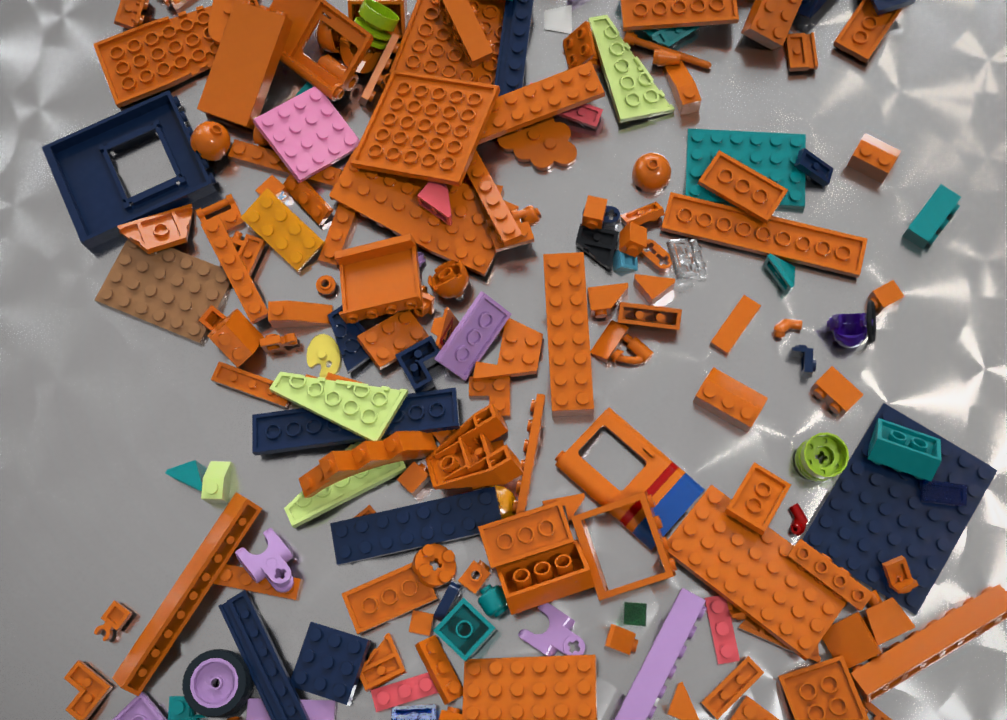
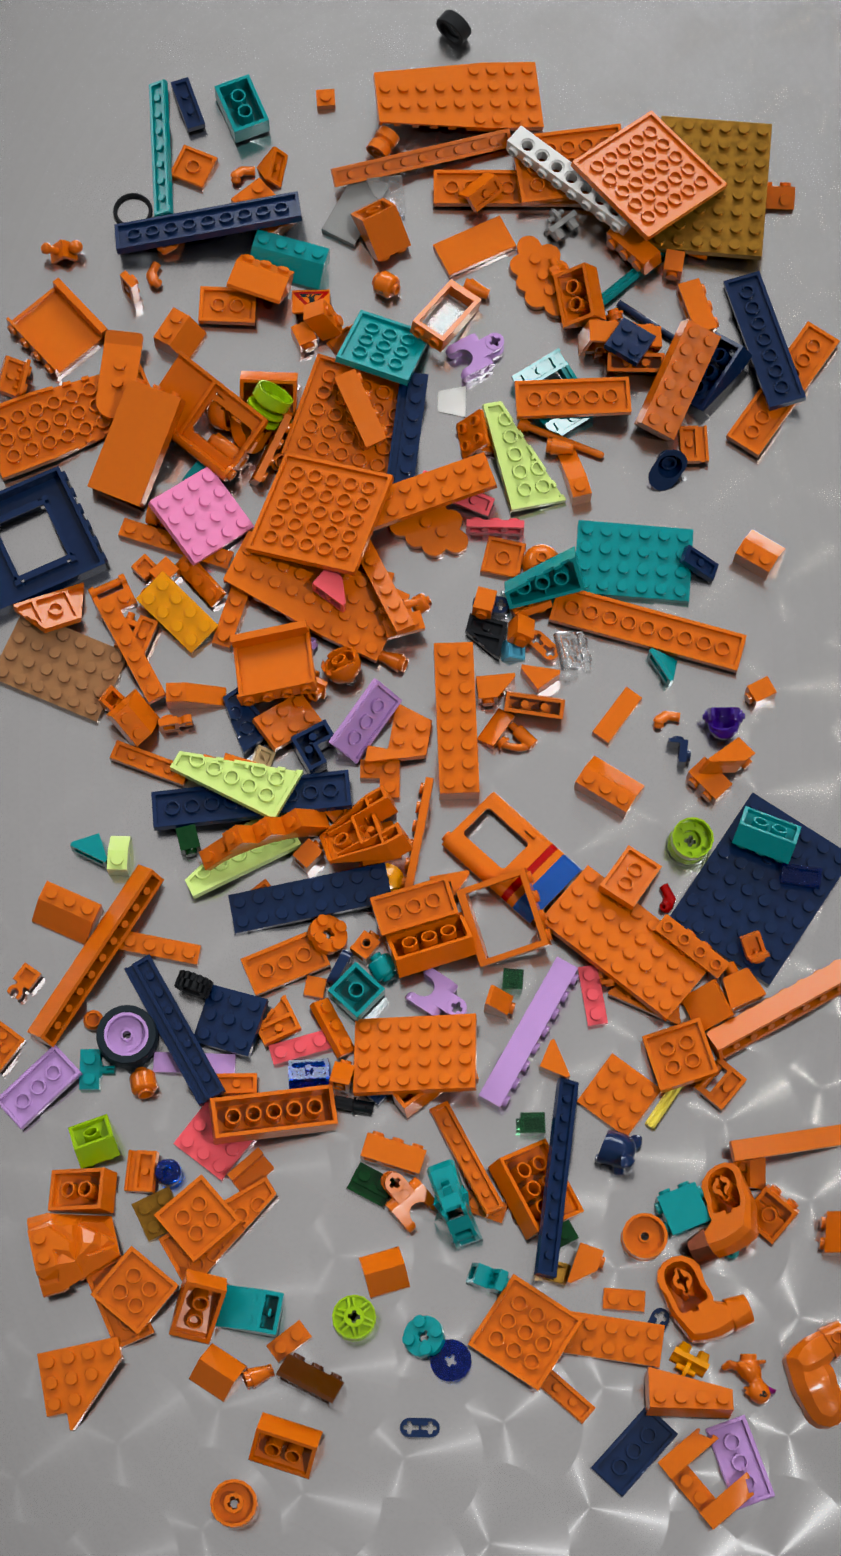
camera: 10 degrees left, 0 degrees up
orange cylinder [190,121,231,161] -> none
lavender piece [235,528,294,593] -> none
light yellow piece [307,334,341,378] -> none
orange plate [316,275,336,295] -> none
orange piece [431,307,459,350] -> none
orange plate [698,150,788,224] -> none
orange plate [700,656,764,720] -> none
black tyre [867,300,876,344] -> none
teal brick [902,184,961,249] -> none
none -> orange slope [32,881,104,945]
none -> orange plate [83,1010,103,1031]
none -> orange plate [131,554,156,582]
none -> black tyre [174,970,214,999]
none -> dark green brick [175,824,201,857]
none -> tan tile [251,744,276,767]
none -> orange cone [378,650,409,673]
none -> coral plate [466,517,524,535]
none -> orange tile [480,536,526,579]
none -> teal wedge [504,546,585,609]
none -> dark blue piece [648,449,687,491]
none -> orange slope [699,737,755,774]

